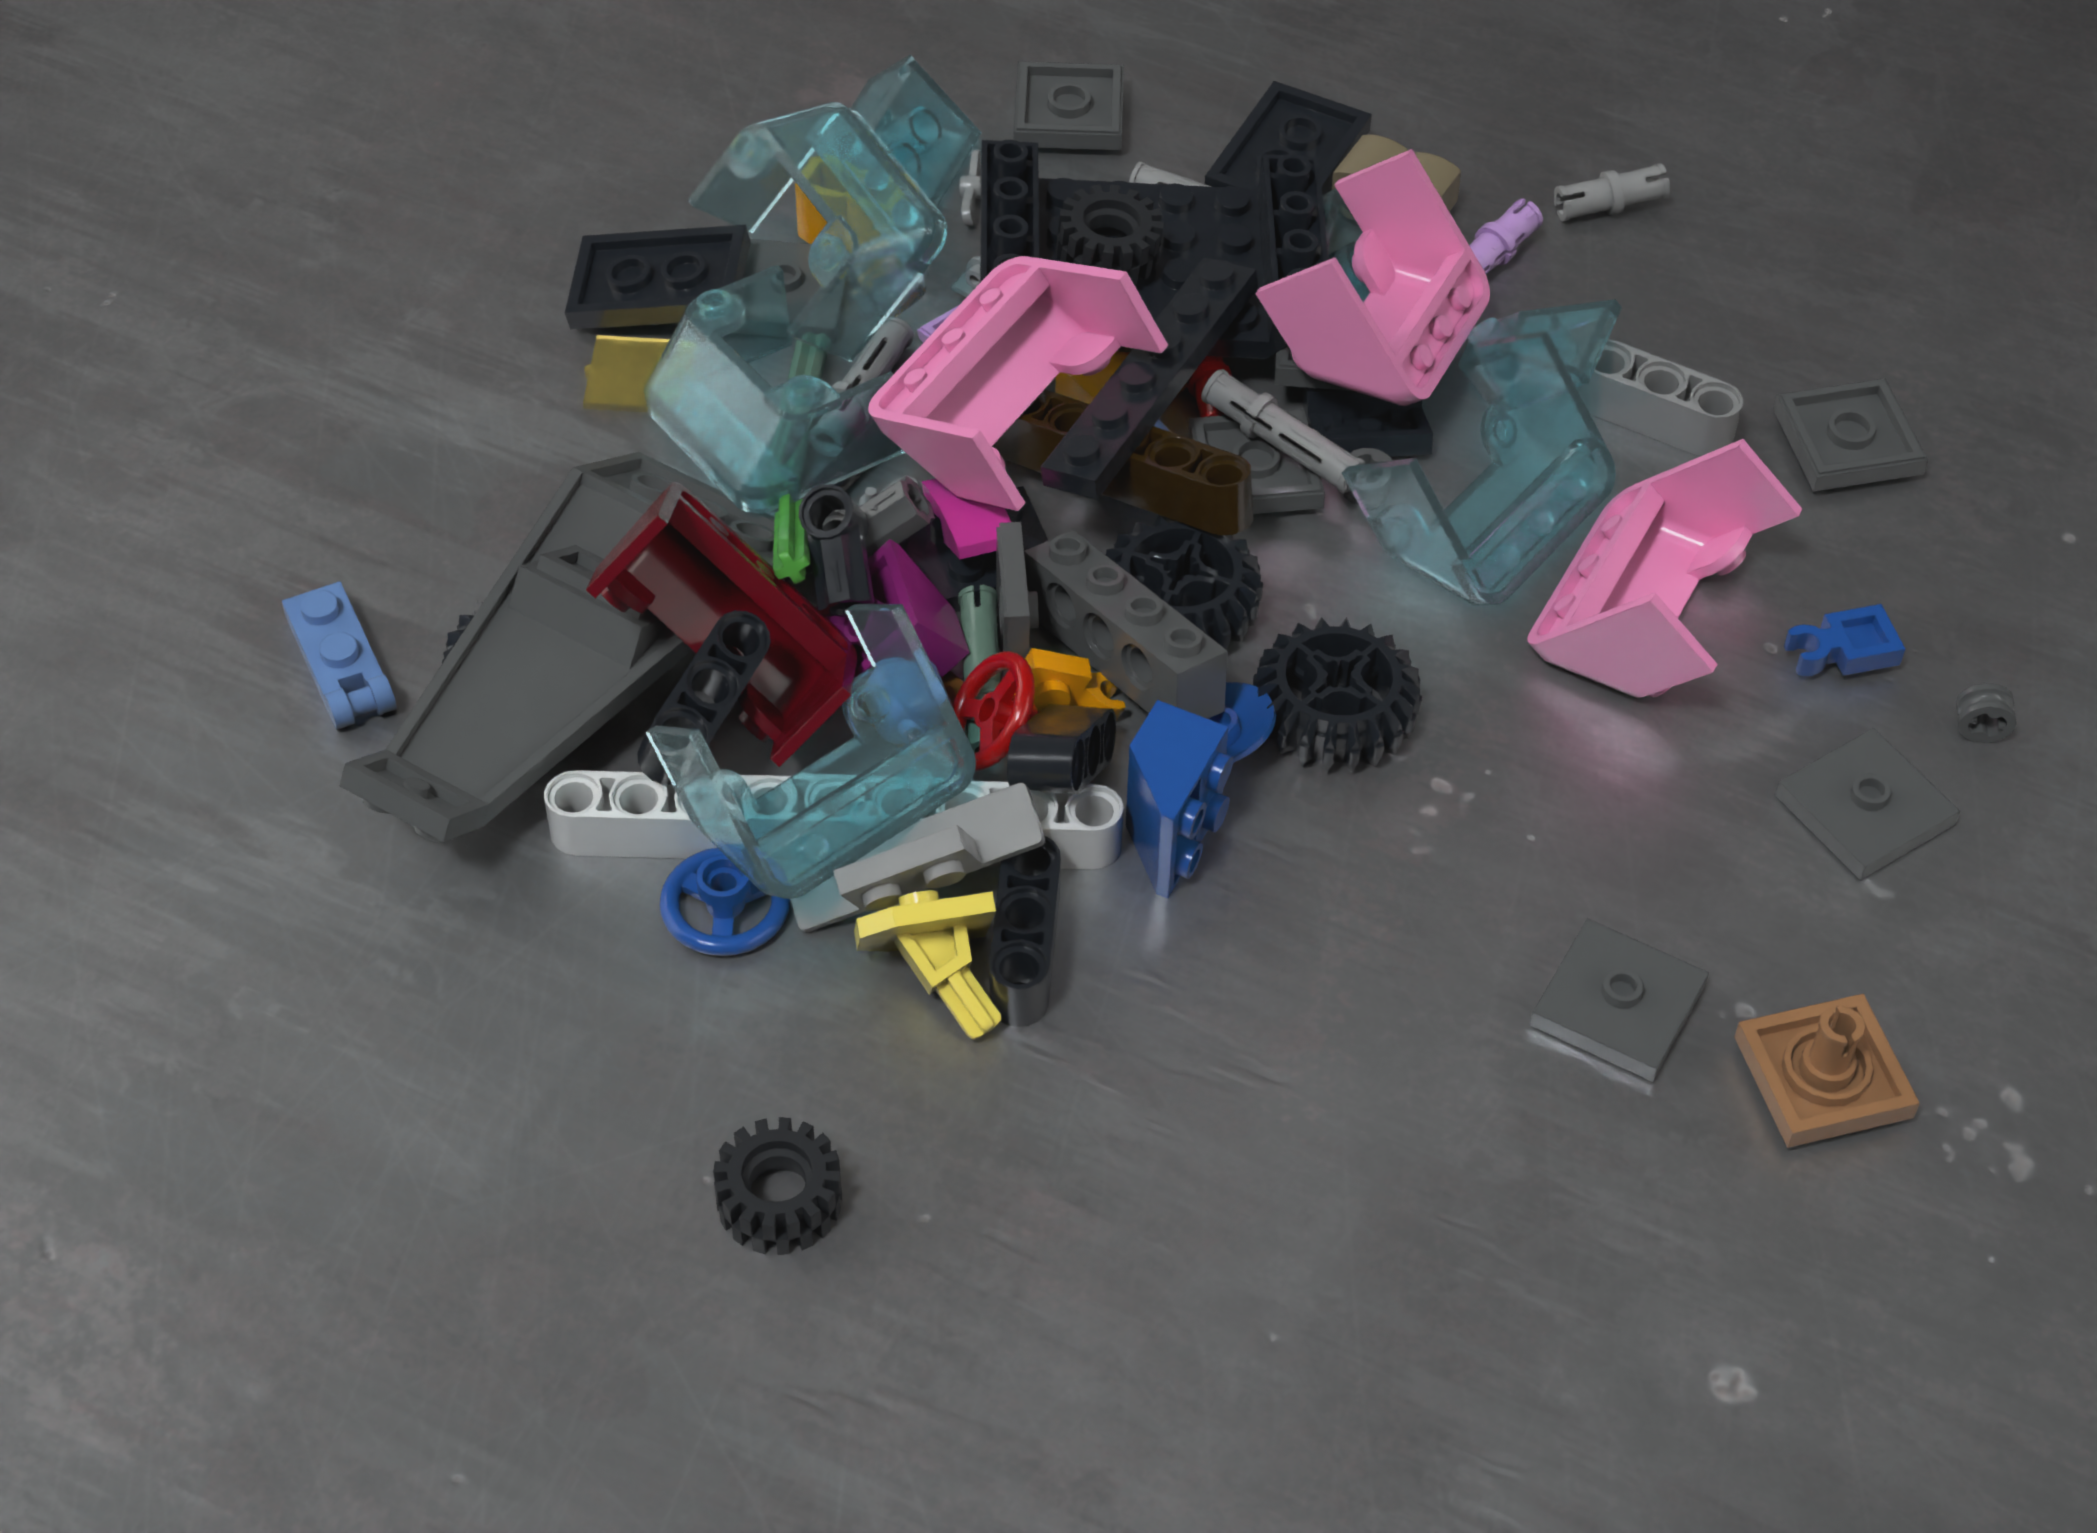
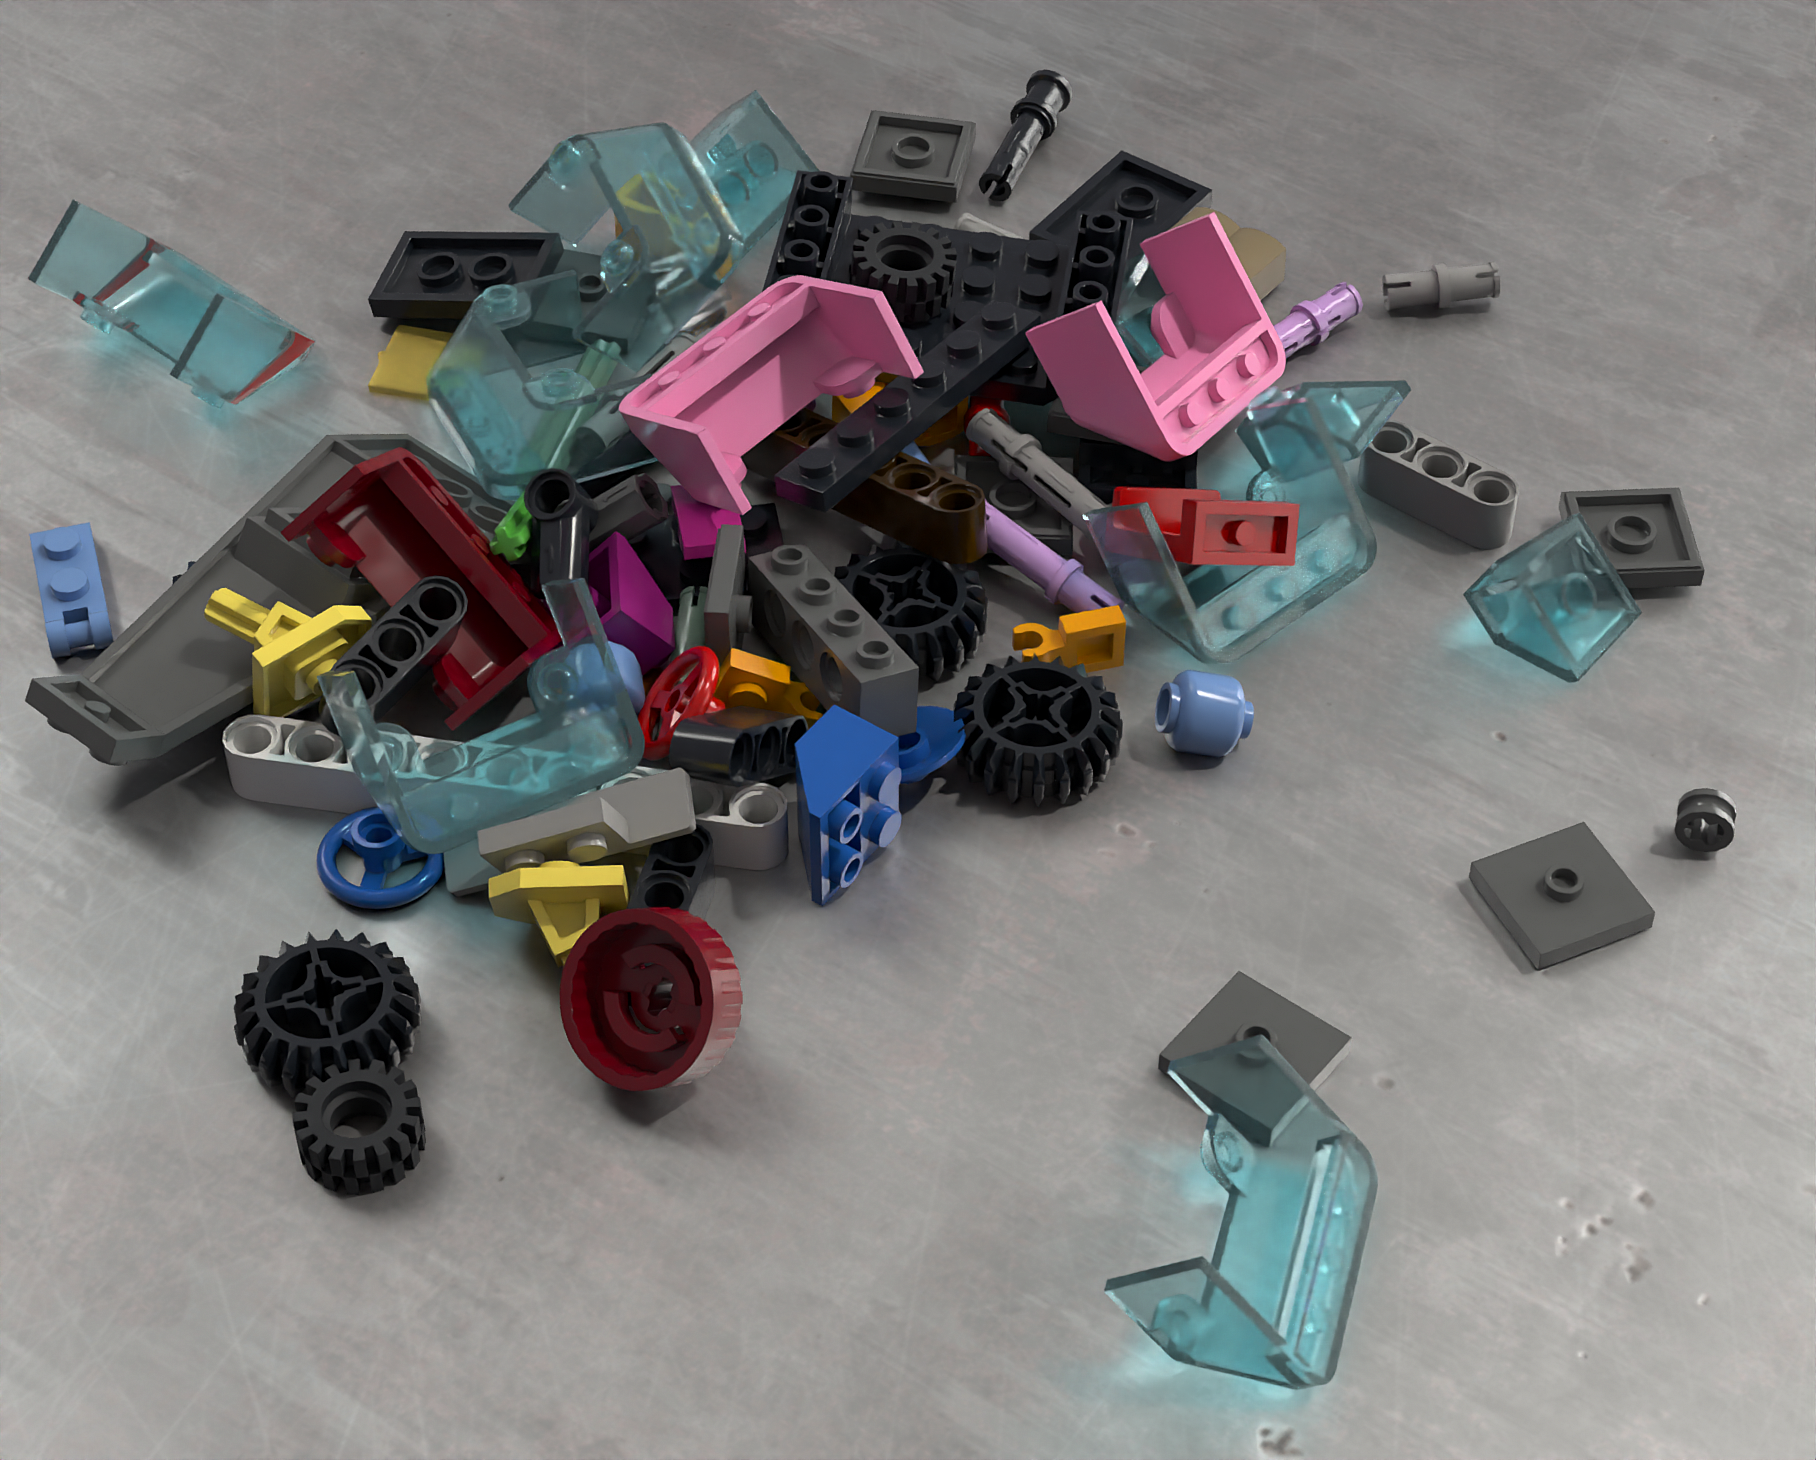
camera: 10 degrees right, 5 degrees down
bright pink windscreen [1527,439,1802,698] -> none
medium nougat plate [1734,993,1920,1148] -> none
blue plate [1784,604,1906,676] -> none
none -> clear light blue windscreen [28,199,316,409]
none -> light yellow piece [204,588,372,718]
none -> black gear [234,929,422,1099]
none -> dark red piece [559,907,743,1091]
none -> black pin [979,69,1073,201]
none -> lavender pin [985,499,1124,613]
none -> light orange plate [1012,605,1126,673]
none -> clear light blue windscreen [1104,1035,1378,1390]
none -> red panel [1109,487,1300,566]
none -> medium blue head [1155,670,1254,757]
none -> clear light blue slope [1463,512,1642,683]

